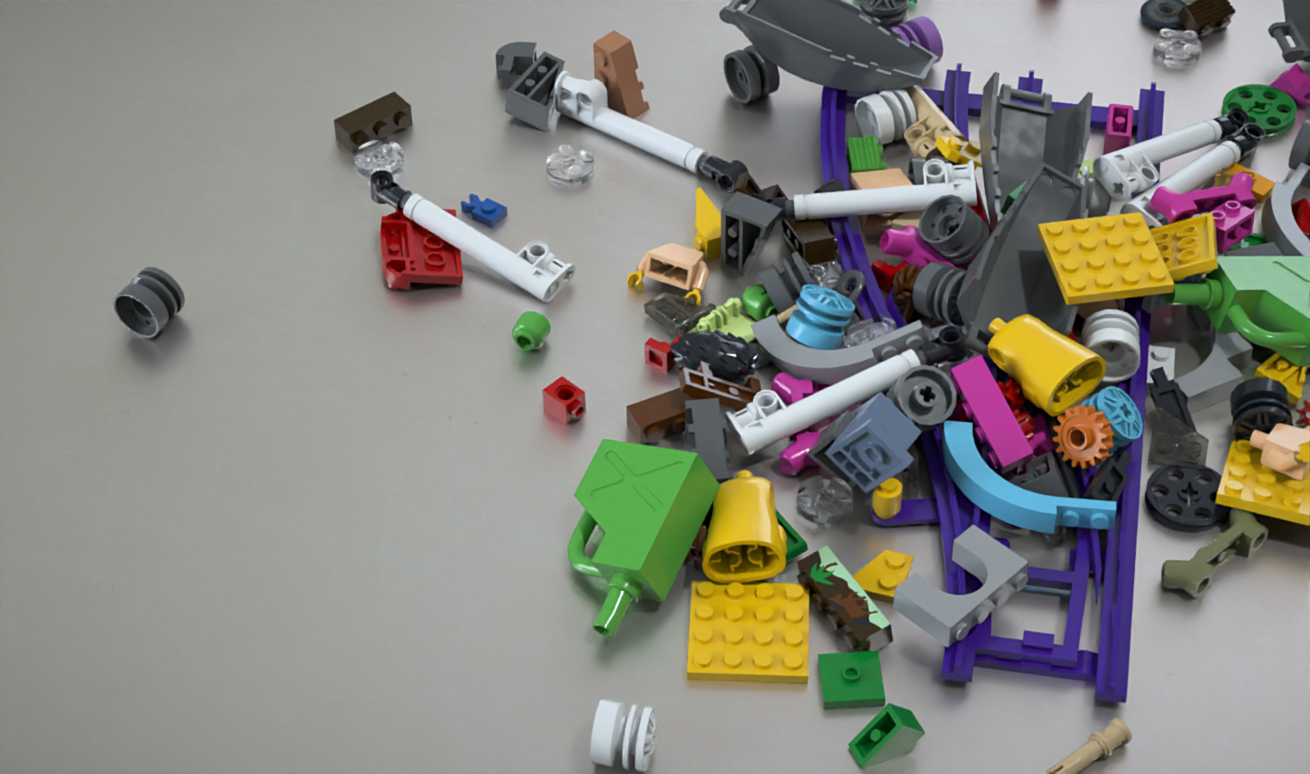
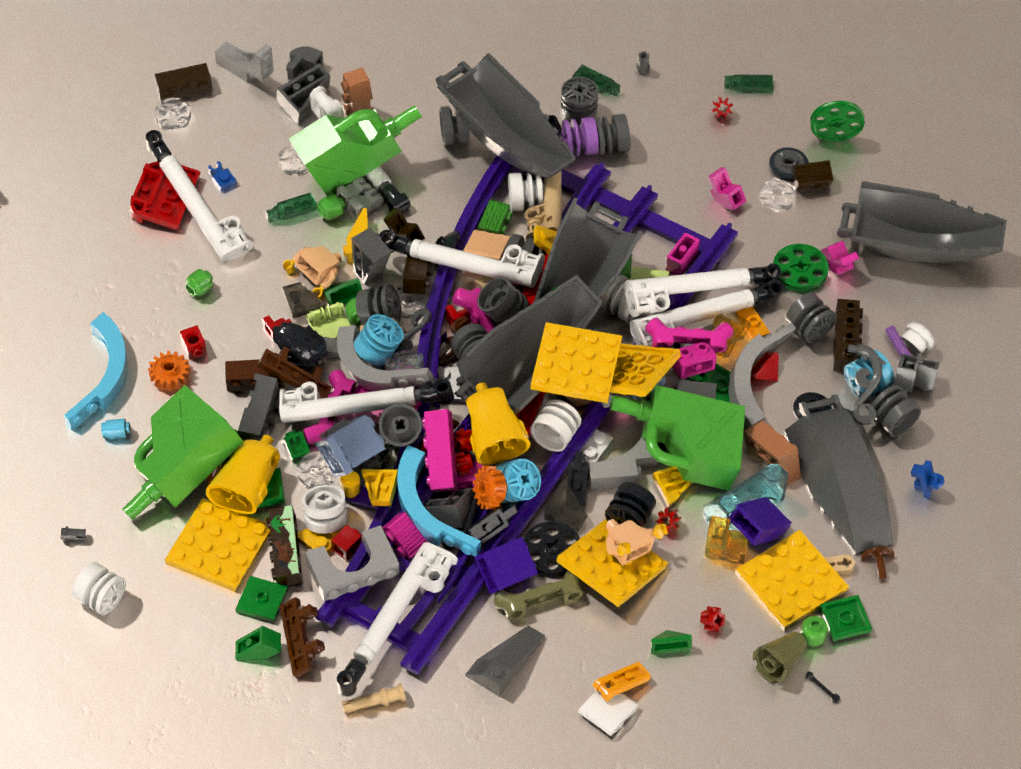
camera: 20 degrees right, 10 degrees up
none -> dark grey pin [61,526,86,542]
none -> medium azure arch [64,312,128,430]
none -> medium azure brick [101,418,131,439]
none -> orange gear [148,351,191,390]
none -> light grey arch [215,41,274,83]
none -> clear green hinge [266,193,317,223]
none -> reddish brown hinge [280,597,325,678]
none -> green bracket [282,430,310,460]
none -> bright green piece [289,105,422,196]
none -> white wheel [301,485,348,534]
none -> bright green head [317,194,345,221]
none -> green slope [324,278,363,307]
none -> red brick [331,525,362,562]
none -> light grey legs [336,177,384,220]
none -> white piece [337,542,458,697]
none -> yellow wing [361,469,398,506]
none -> dark pink brick [382,512,428,559]
none -> dark grey wedge [465,625,545,697]
none -> dark purple brick [474,537,538,594]
none -> dark grey wheel [595,113,631,155]
none -> dark pink brick [708,167,747,210]

